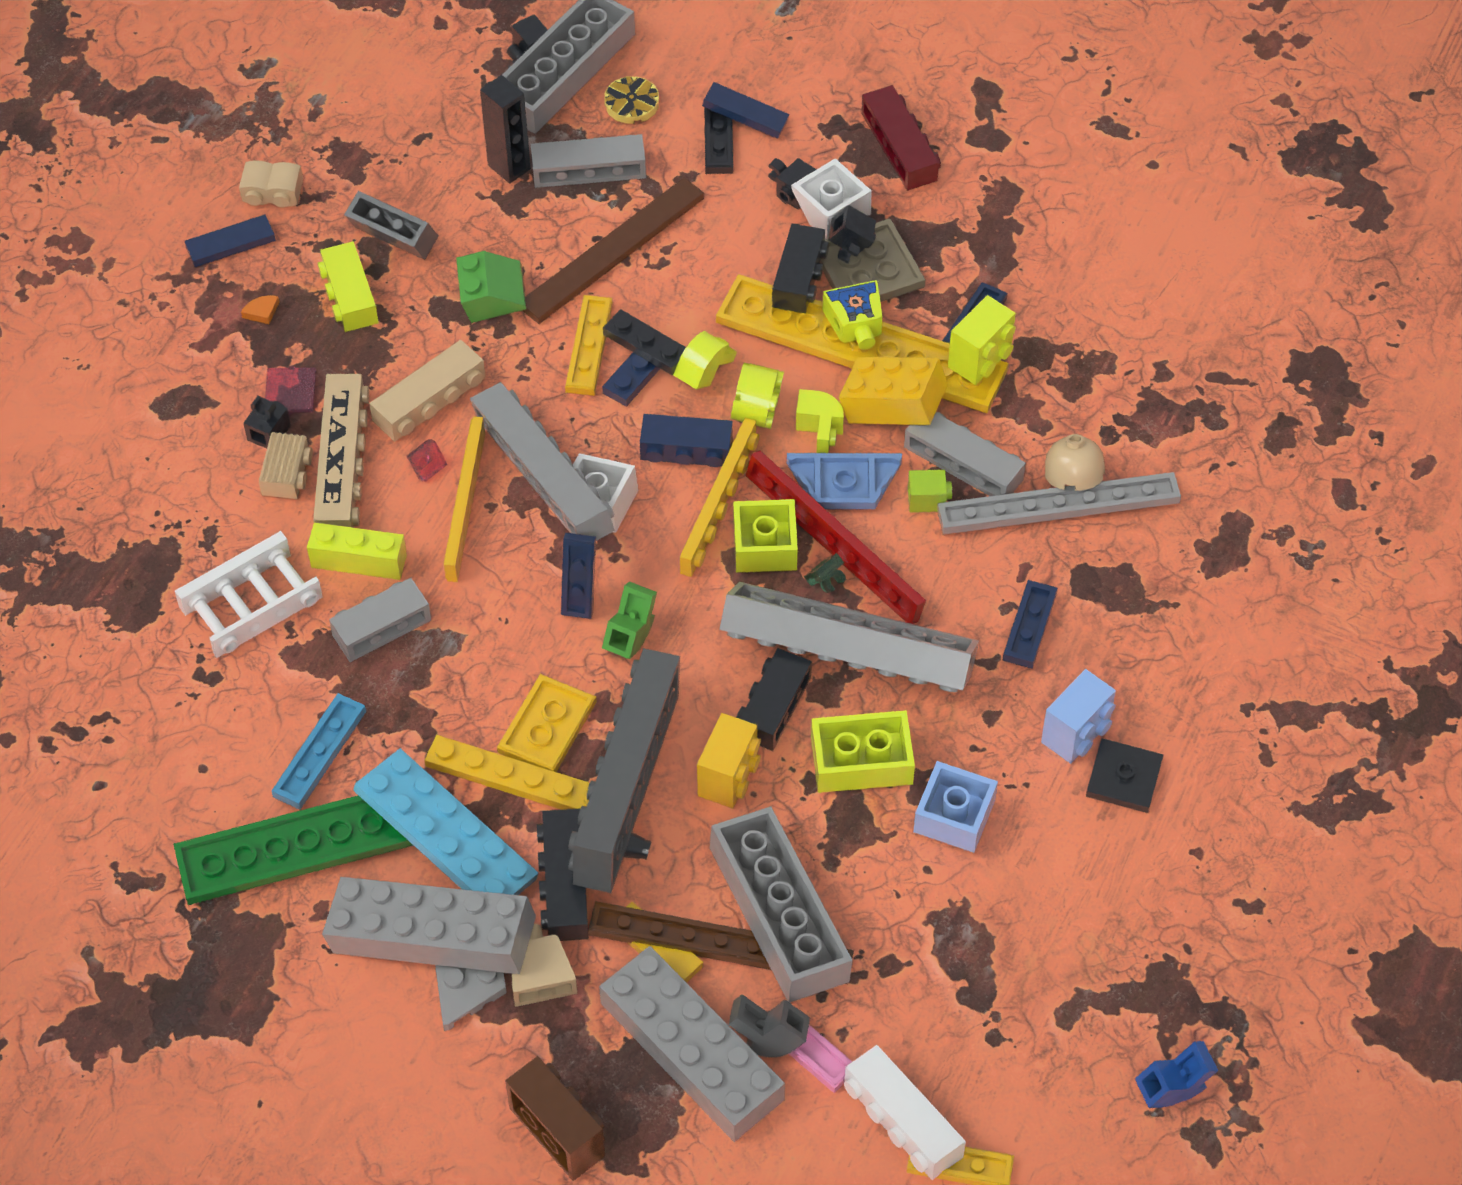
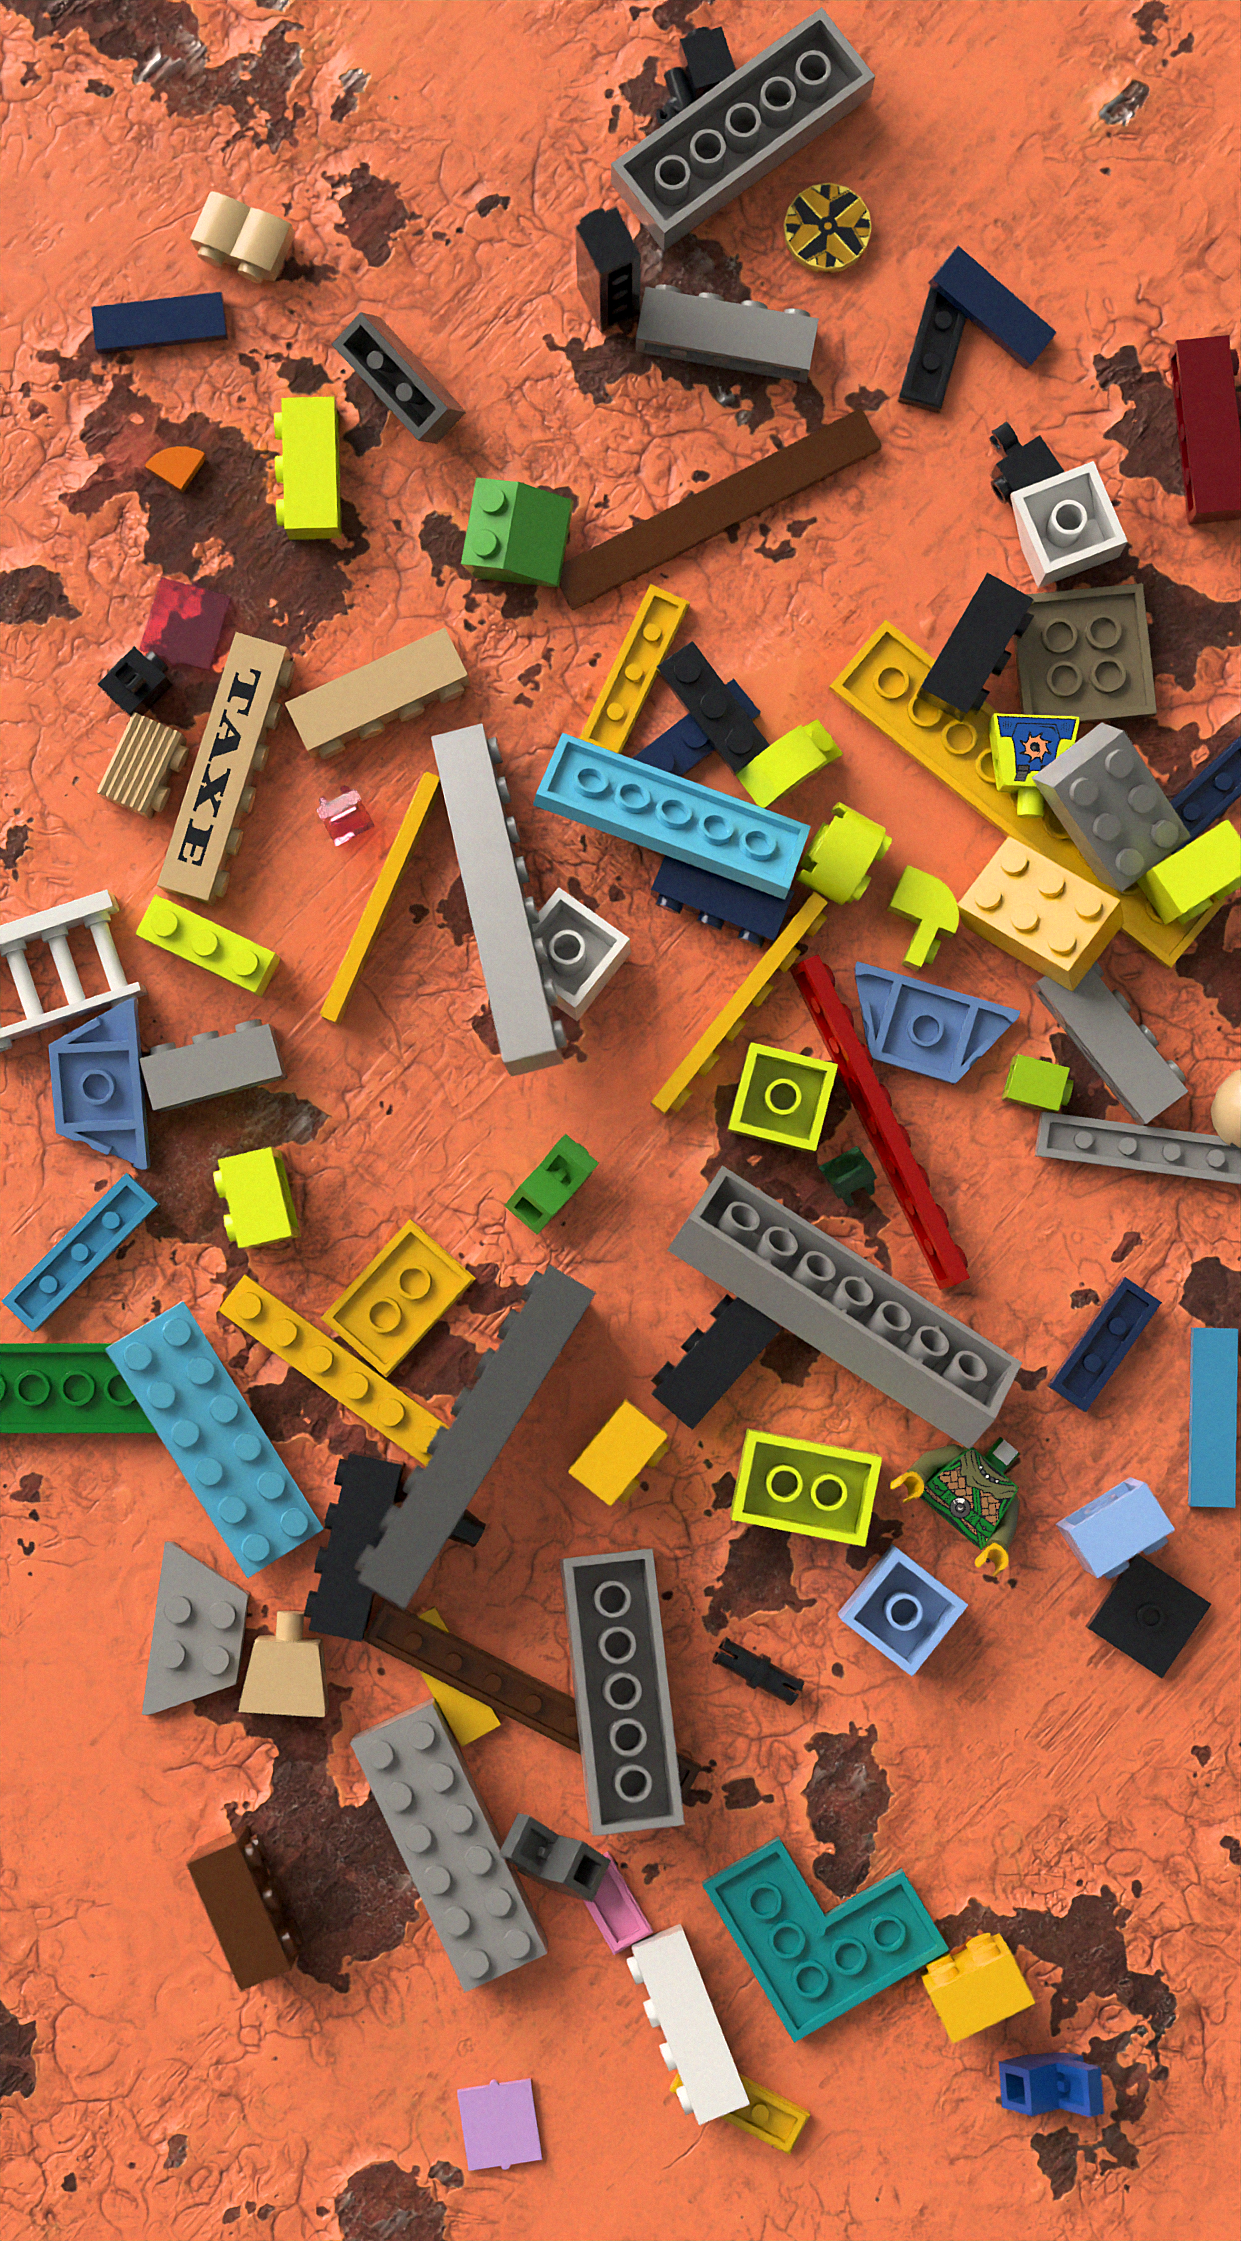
camera: 15 degrees right, 30 degrees up
light grey brick [322,877,536,974] -> none
dark blue tile [561,532,596,619] -> none
black brick [828,205,876,264] -> none
none -> medium blue wing [48,998,150,1170]
none -> neon yellow brick [214,1147,301,1249]
none -> medium azure plate [533,733,811,900]
none -> teal plate [702,1836,949,2043]
none -> black pin [712,1637,804,1706]
none -> torso [890,1437,1020,1577]
none -> yellow brick [919,1933,1035,2044]
none -> light grey brick [1032,723,1191,892]
none -> dark azure tile [1188,1327,1238,1508]

